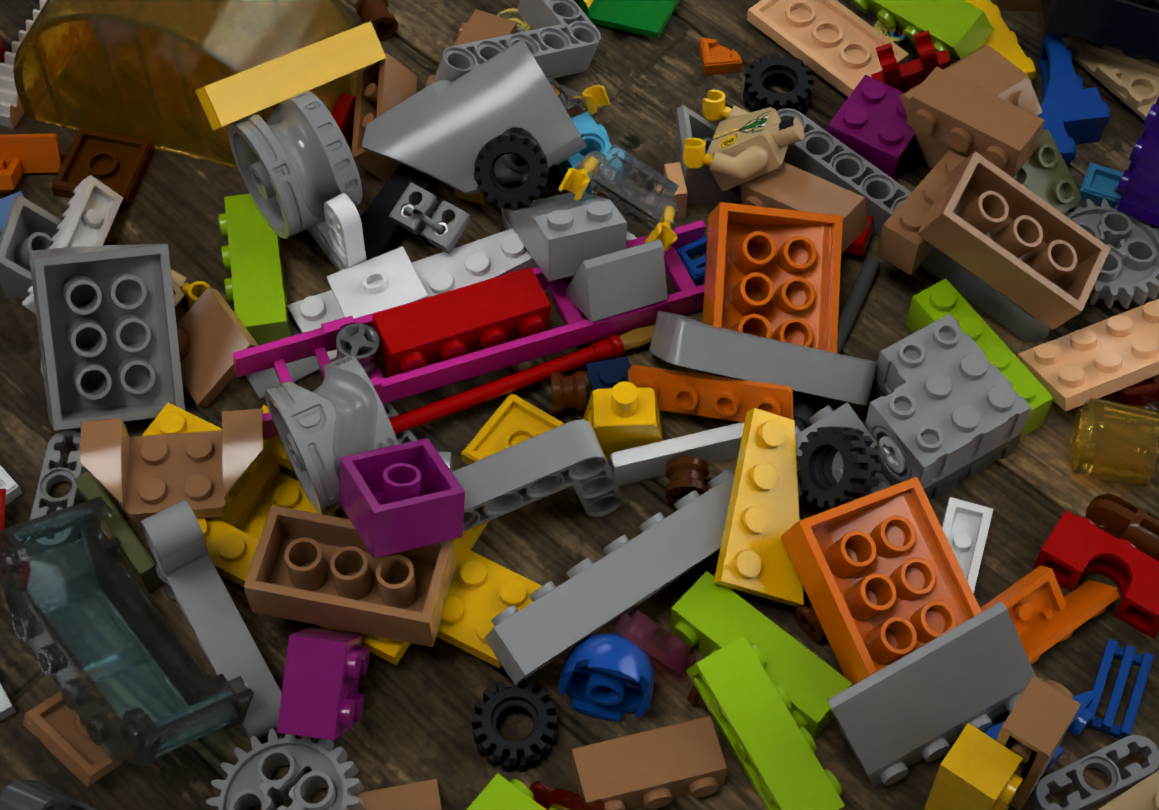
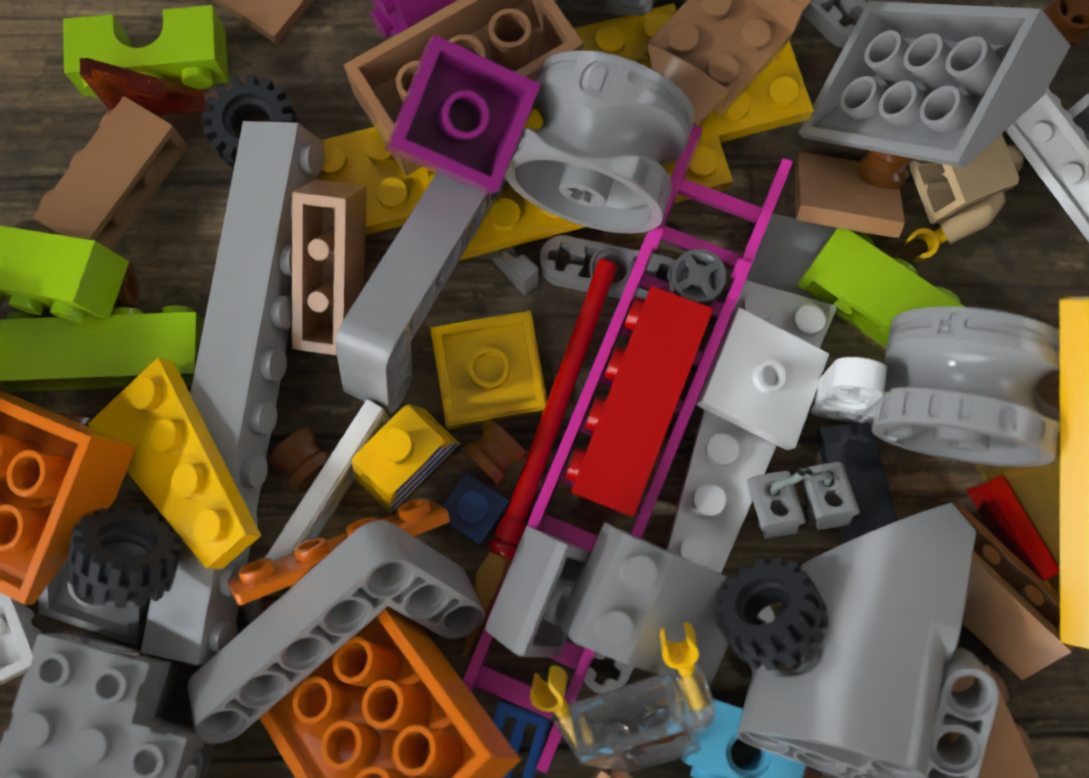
camera: 135 degrees right, 20 degrees up
blue cylinder [559,633,654,722] -> none
clear pink plate [614,609,693,676] -> none
none -> medium nougat brick [292,180,367,355]

